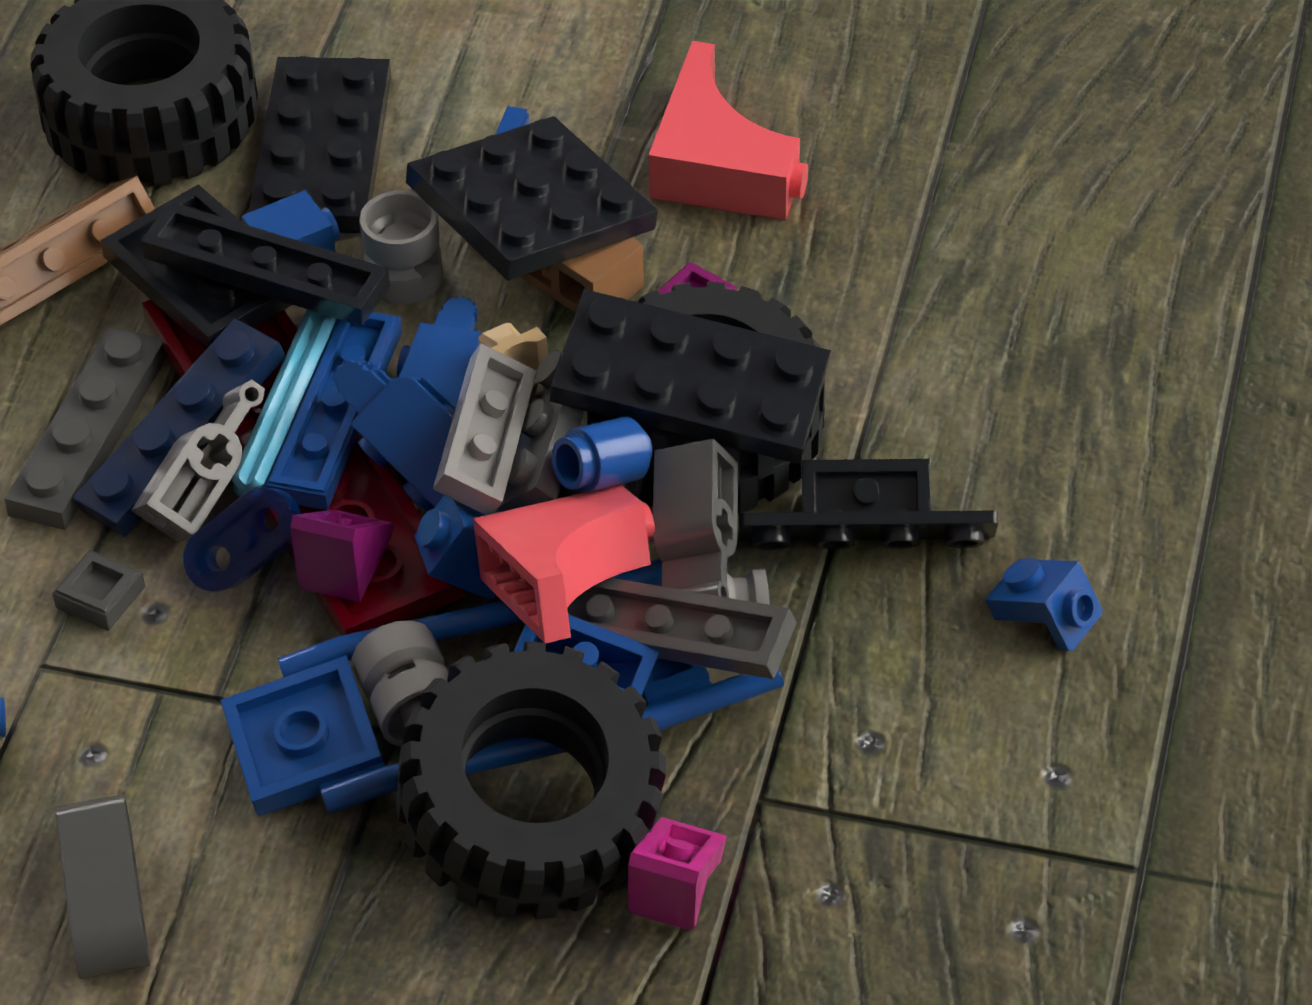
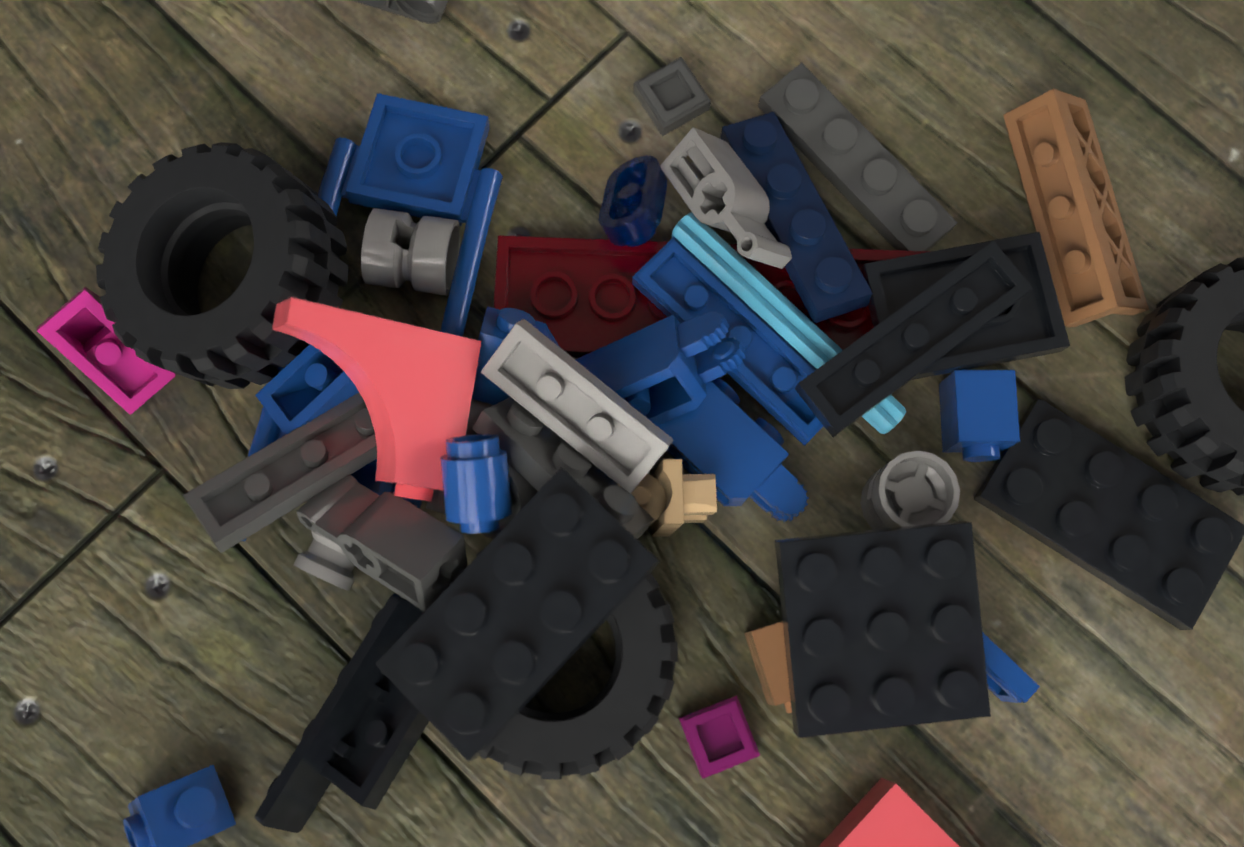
camera: 115 degrees right, 30 degrees up
magenta slope [290,510,394,602] -> none

